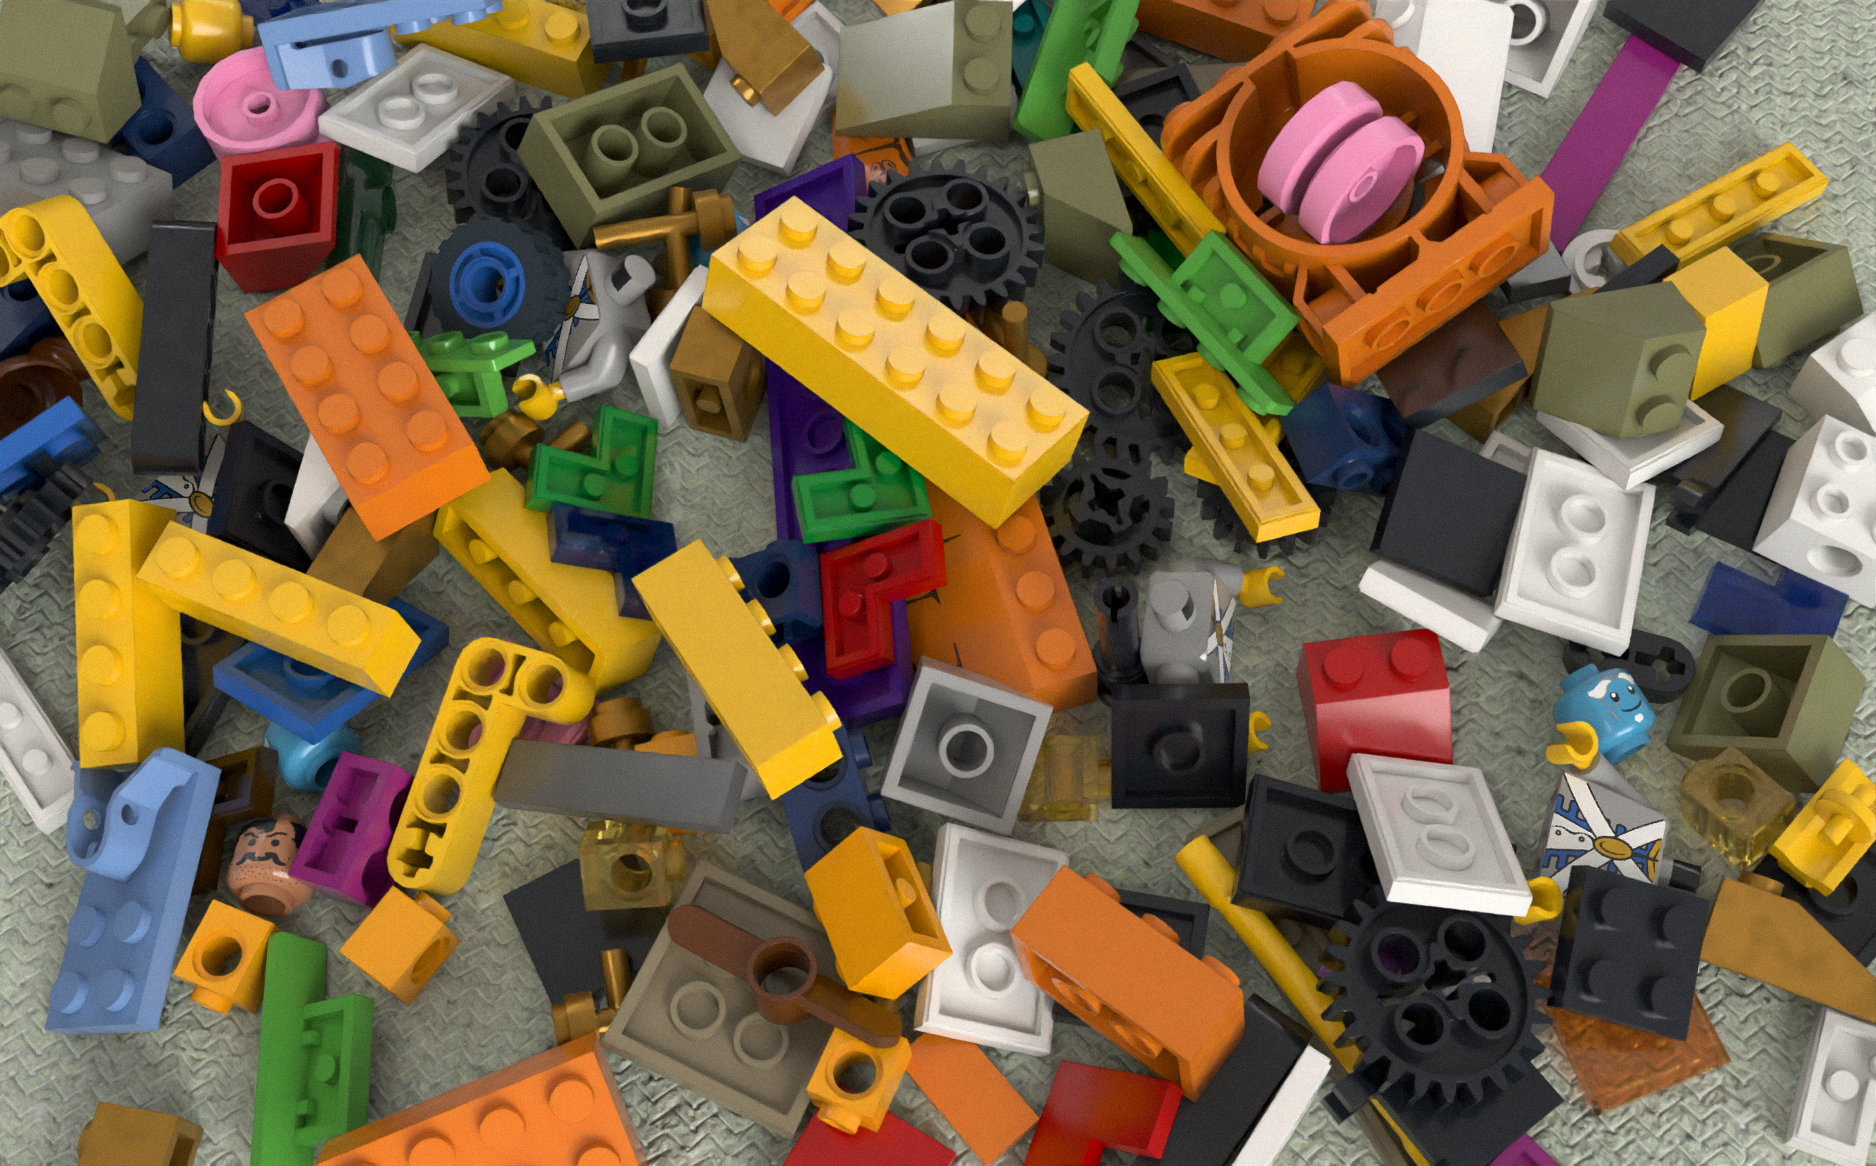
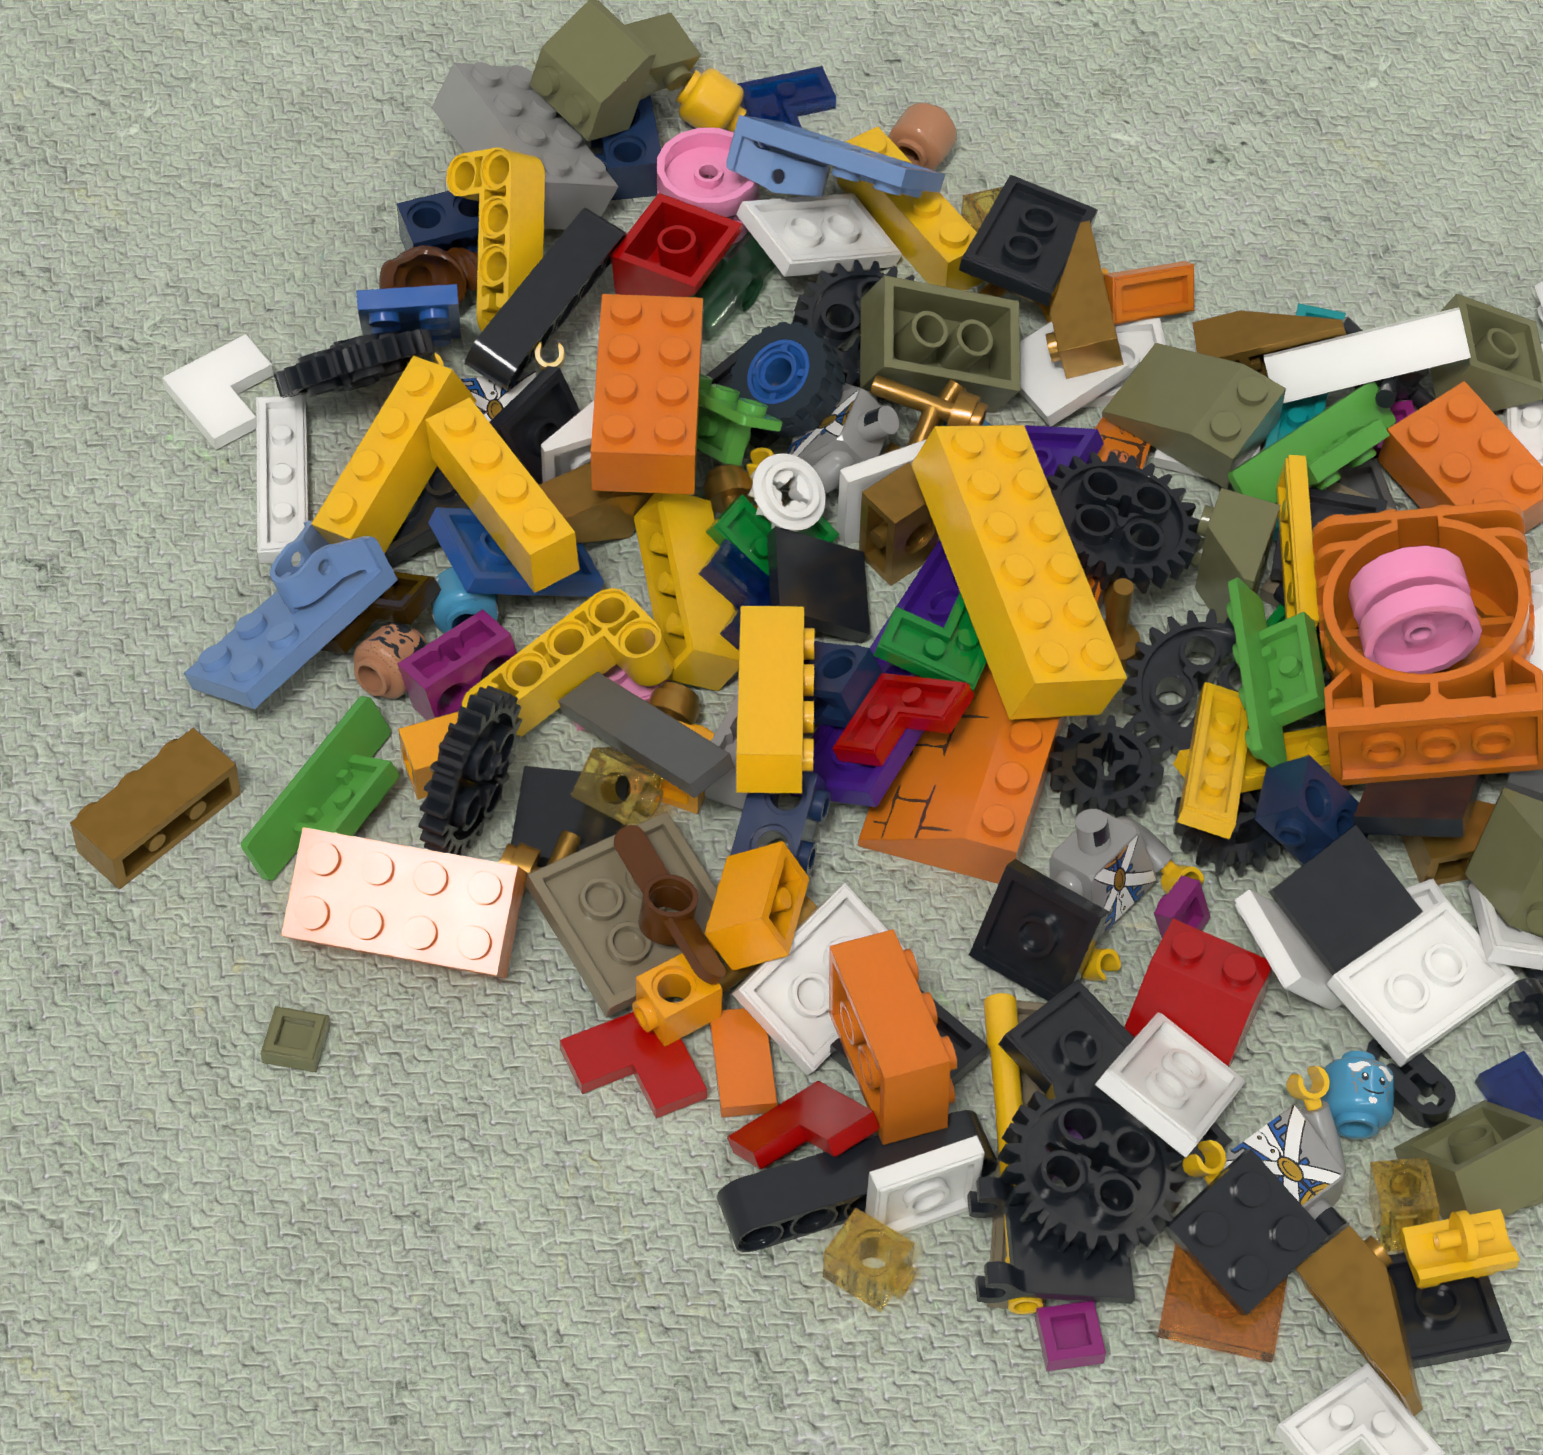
camera: 25 degrees right, 10 degrees down
light orange brick [173,899,282,1016] -> none
light grey slope [880,655,1054,836] -> none
clear yellow brick [1018,736,1111,822] -> none
black pin [1092,577,1149,708] -> none
none -> black gear [418,685,522,856]
none -> white gear [748,453,826,532]
none -> black tile [767,526,870,643]
none -> magenta plate [1154,875,1211,938]

